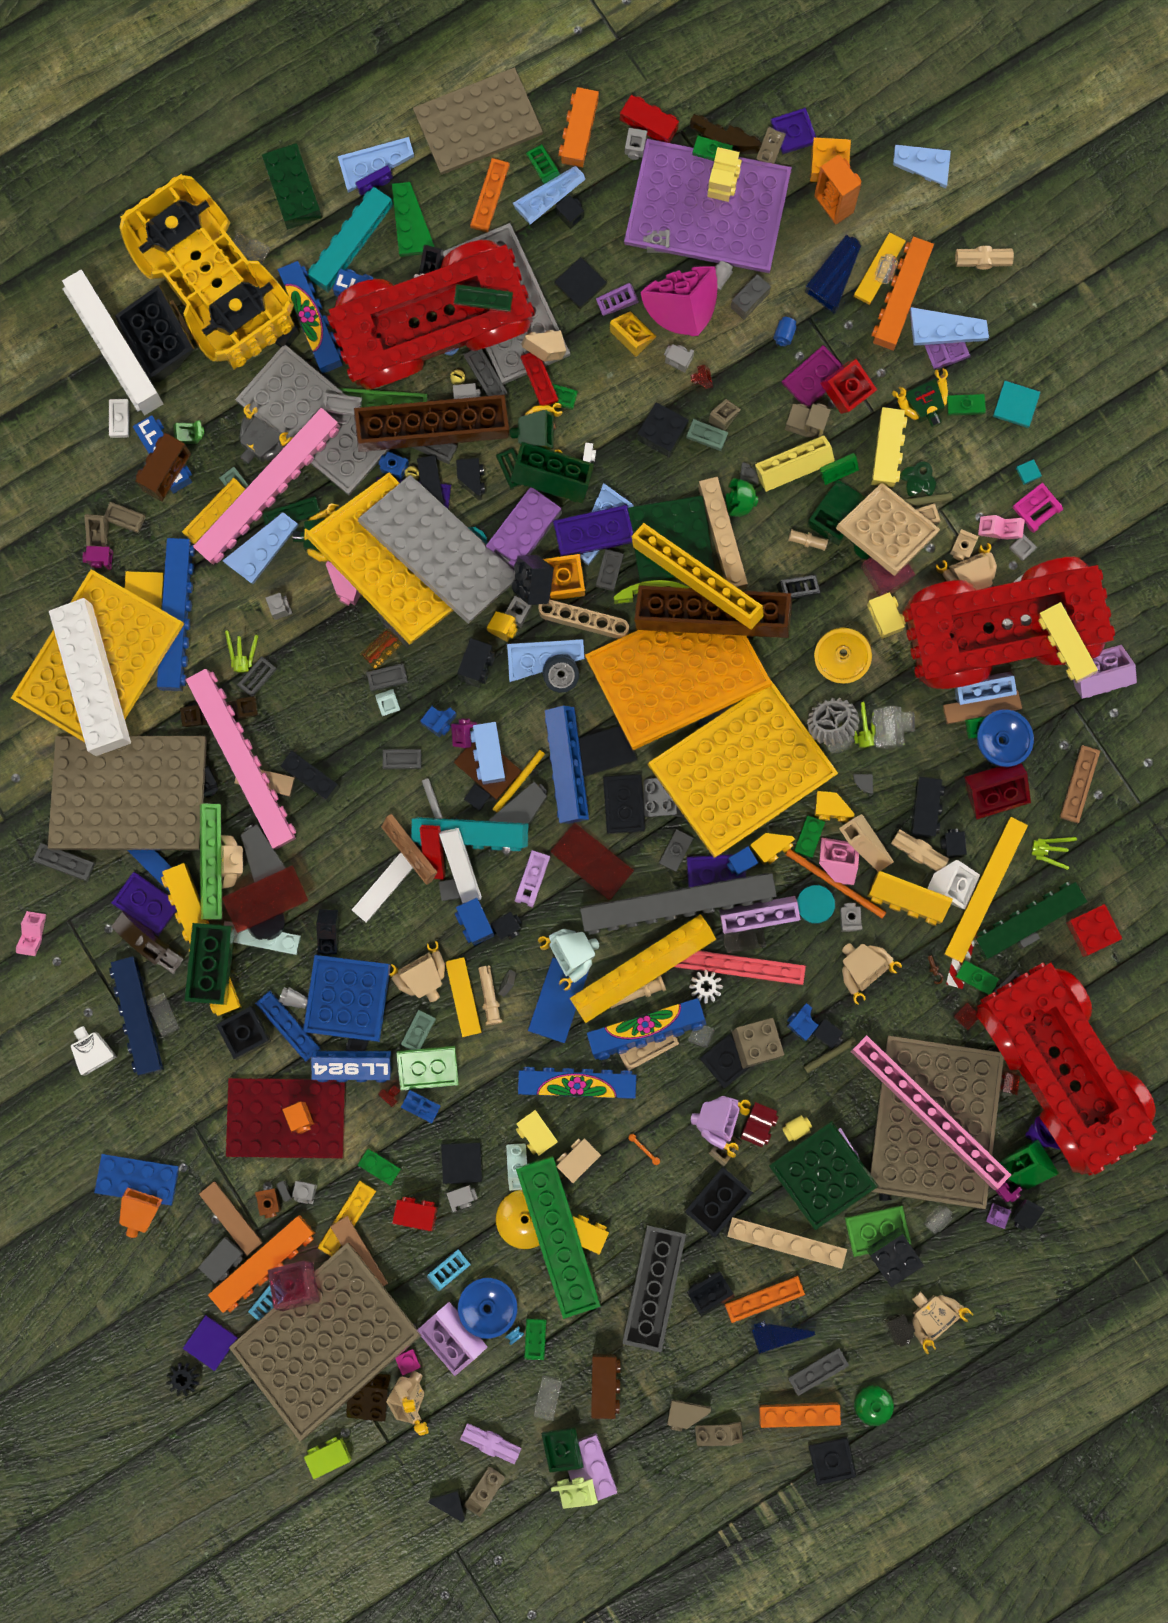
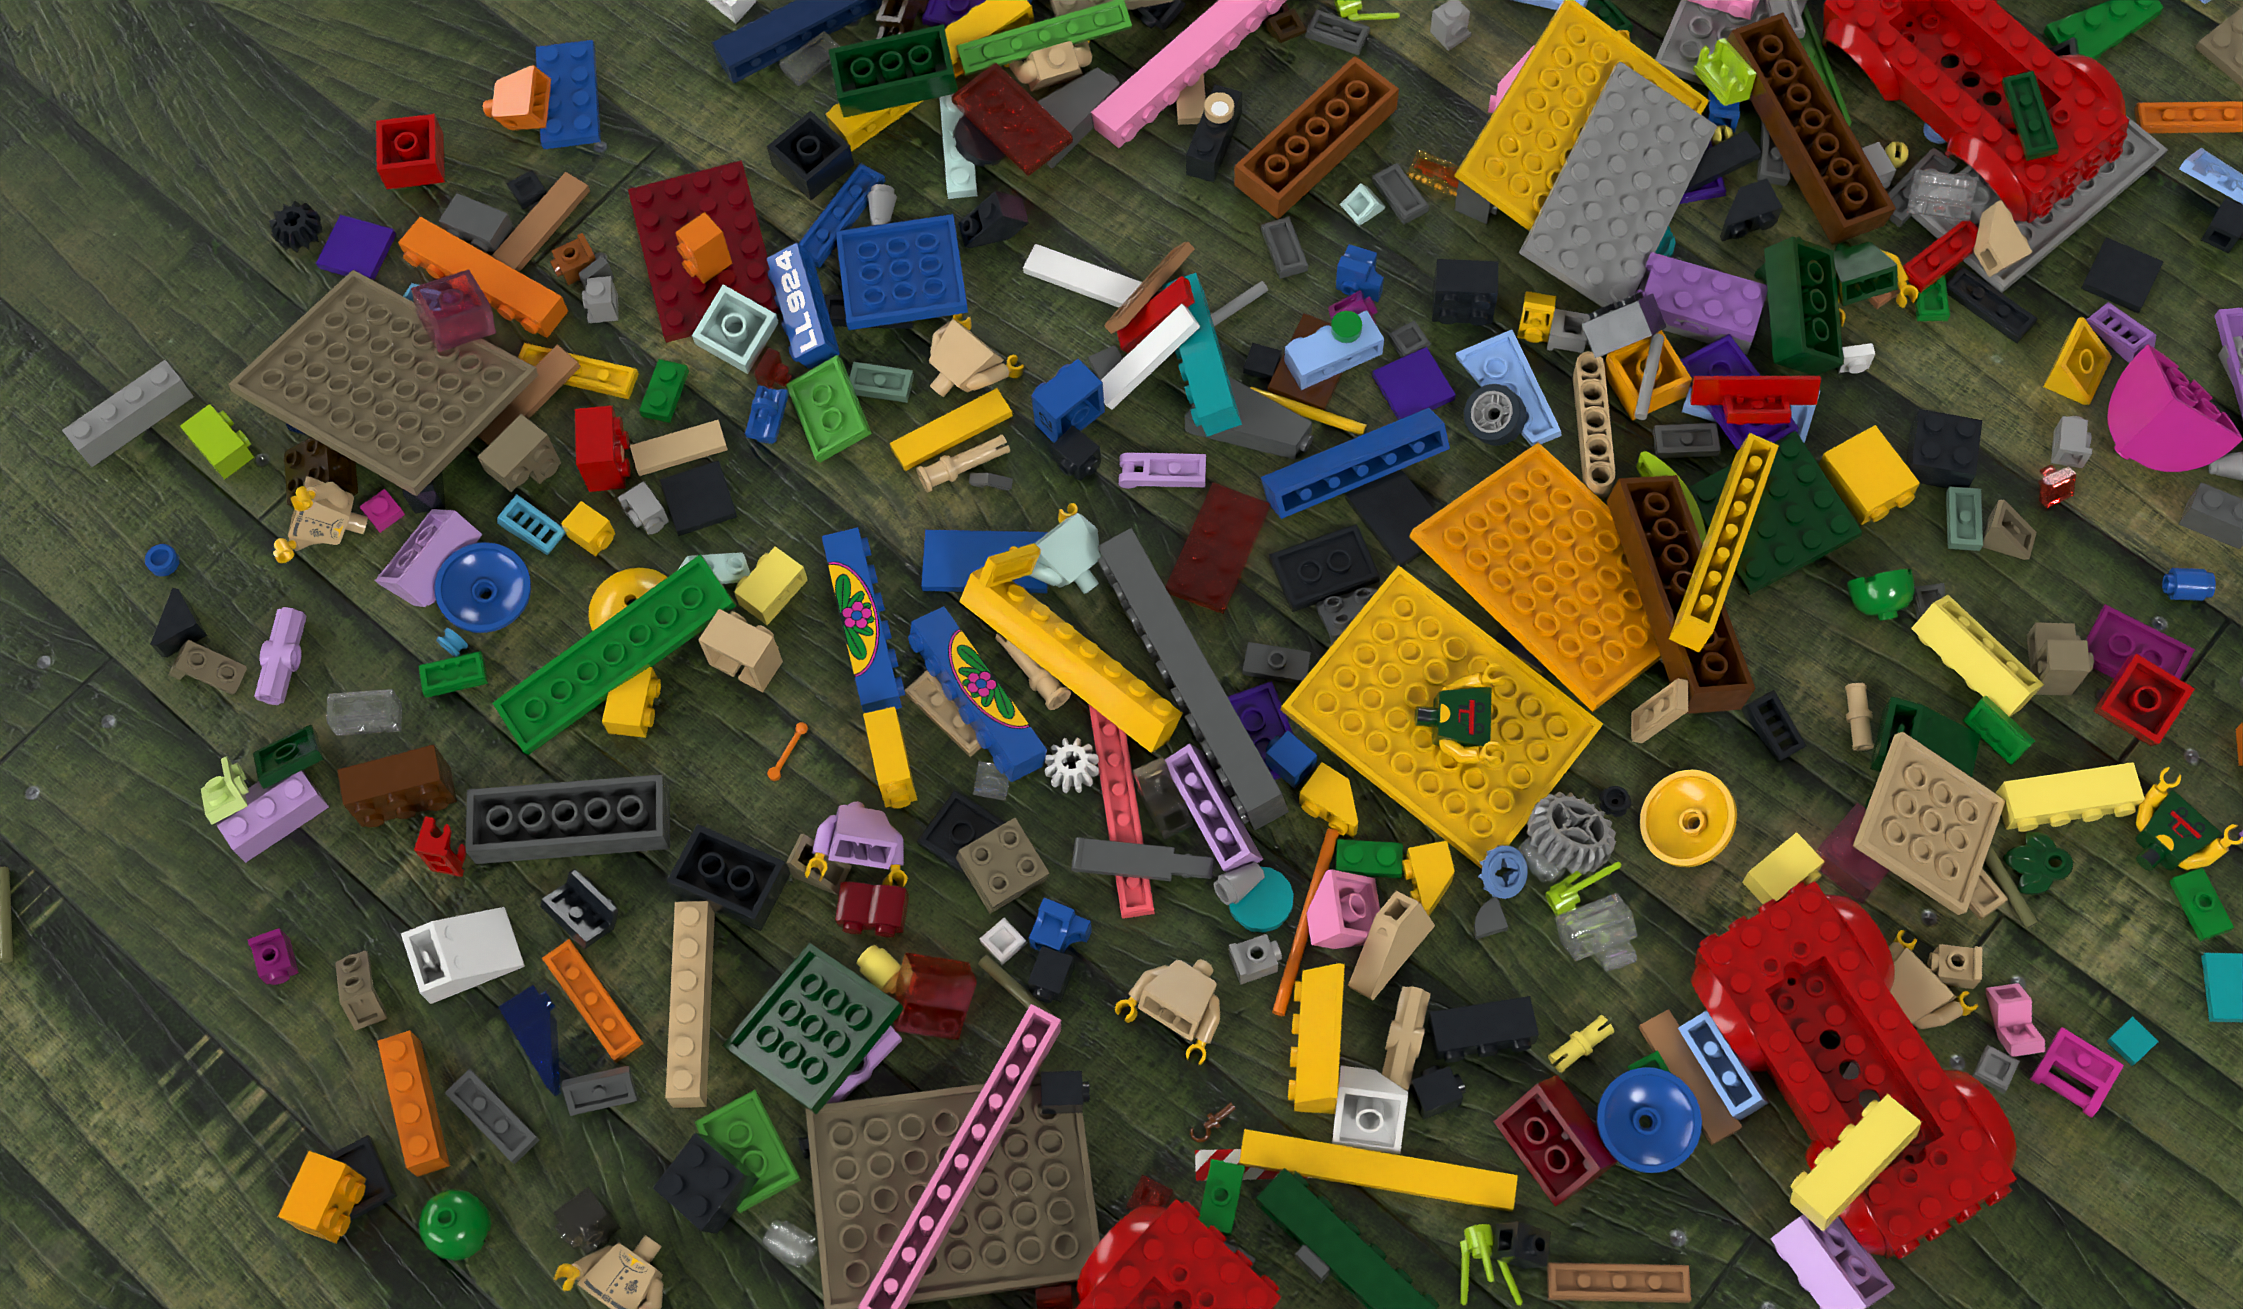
camera: 75 degrees right, 15 degrees down
dark tan slope [667,1399,711,1431] -> none
tan brick [698,477,748,590] -> none
none -> light grey brick [62,360,194,467]
none -> blue tile [145,544,179,576]
none -> magenta brick [247,928,299,985]
none -> light orange brick [278,1151,366,1244]
none -> red brick [376,114,445,189]
none -> white slope [401,907,525,1004]
none -> red hinge [414,816,467,877]
none -> dark tan brick [478,414,561,492]
none -> black tile [507,170,547,209]
none -> yellow brick [561,501,616,556]
none -> dark grey plate [562,1066,637,1116]
none -> tan tile [630,420,728,476]
none -> light aqua brick [692,285,778,374]
none -> yellow brick [863,706,917,808]
none -> clear red slope [893,952,977,1040]
none -> yellow tile [978,543,1041,588]
none -> white tile [979,918,1027,965]
none -> black brick [1041,1071,1090,1114]
none -> dark grey piece [1071,837,1214,881]
none -> tan tile [1204,92,1234,123]
none -> light grey cone [1214,862,1265,905]
none -> dark orange brick [1234,56,1399,219]
none -> green tile [1331,311,1362,343]
none -> dark purple tile [1372,347,1456,420]
none -> dark grey tile [1388,321,1431,358]
none -> torso [1414,664,1506,766]
none -> medium blue gear [1478,845,1528,899]
none -> black brick [1492,1221,1551,1269]
none -> light yellow pin [1548,1015,1614,1073]
none -> black plate [1599,786,1631,817]
none -> tan tile [1631,679,1688,743]
none -> light grey bar [1634,333,1664,420]
none -> red bracket [1690,376,1821,425]
none -> lime hinge [1693,38,1757,106]
none -> yellow brick [1819,425,1920,525]
none -> clear brick [1908,169,1978,222]
none -> black tile [1946,266,2038,343]

